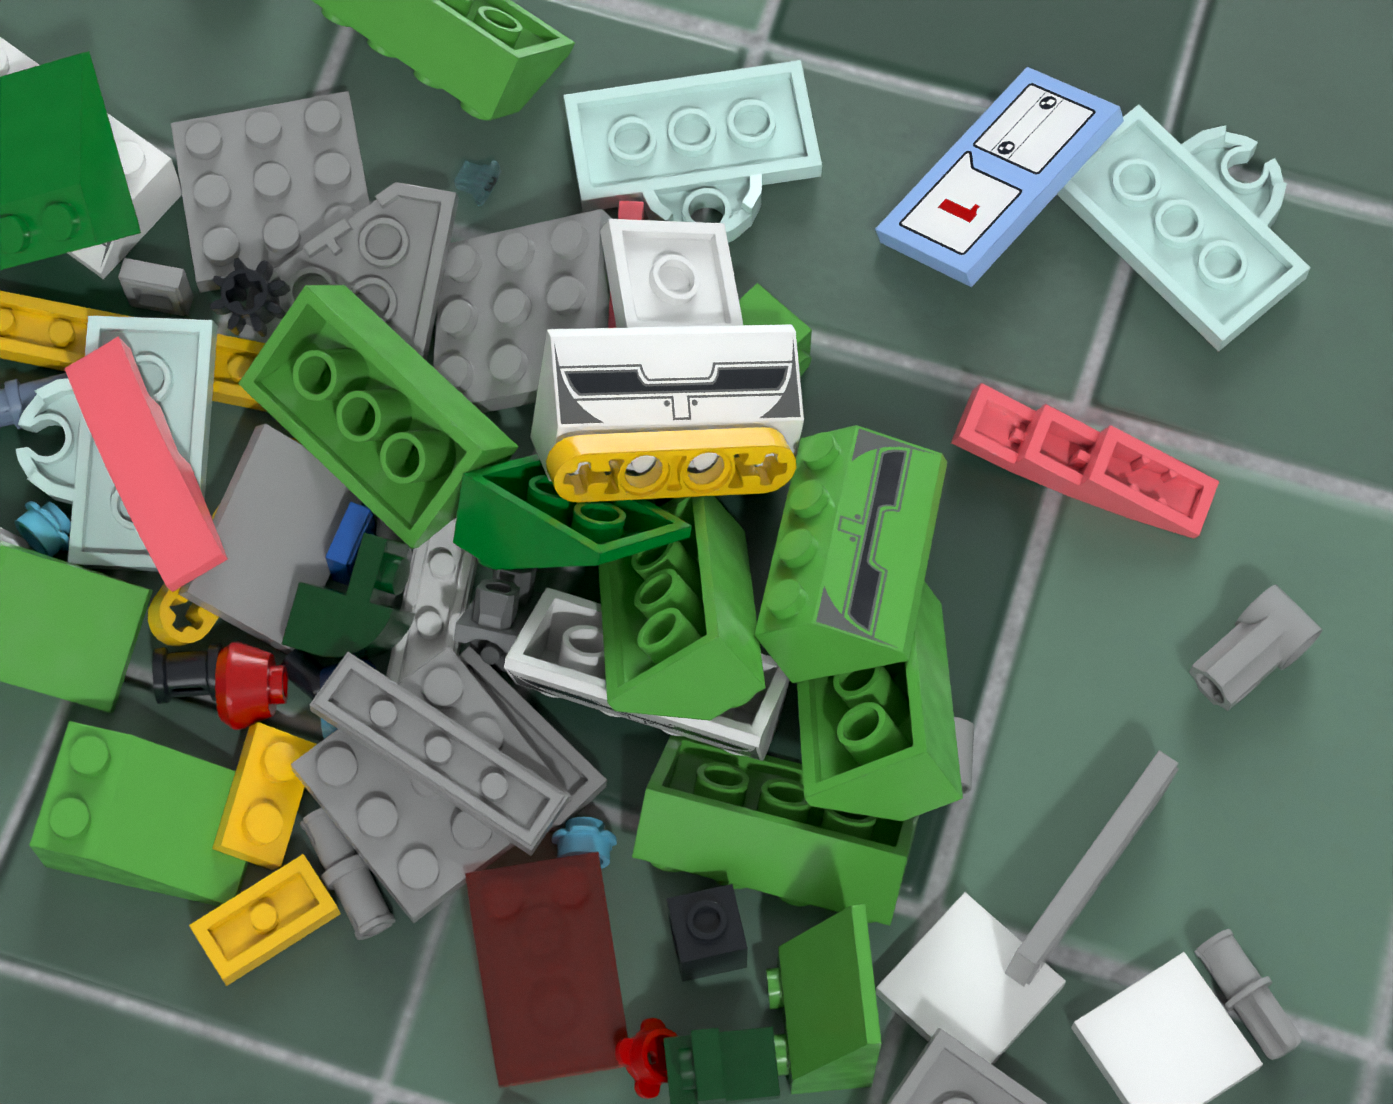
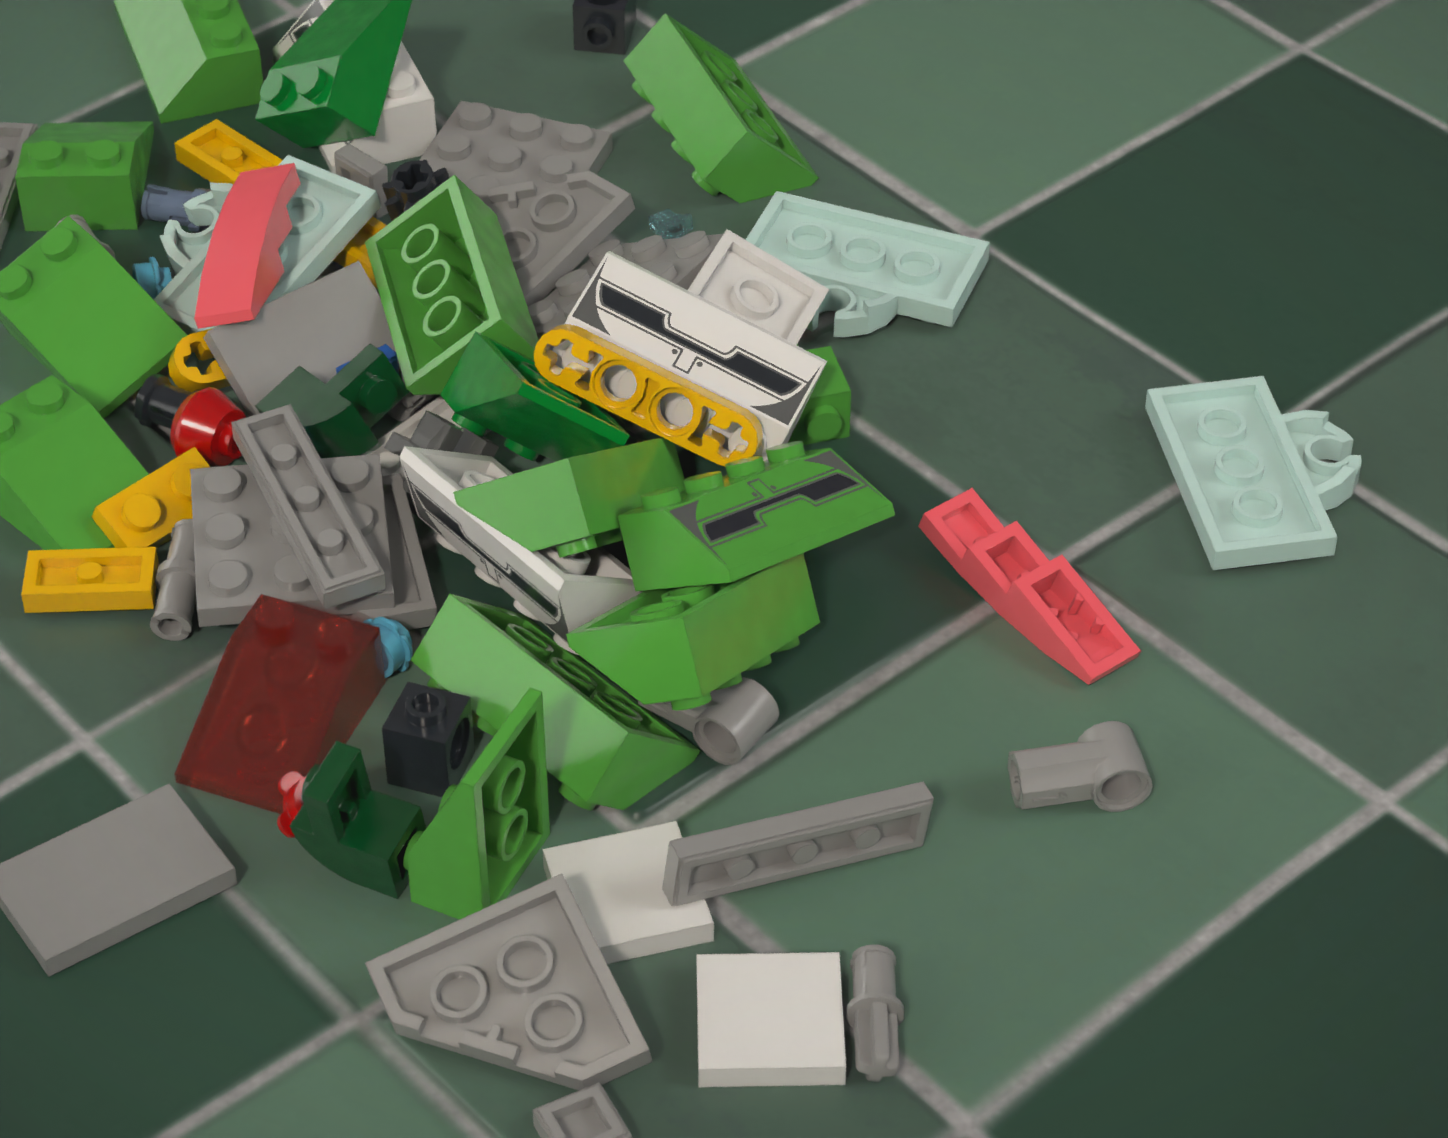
camera: 30 degrees right, 25 degrees down
tile [875,67,1124,287] -> none

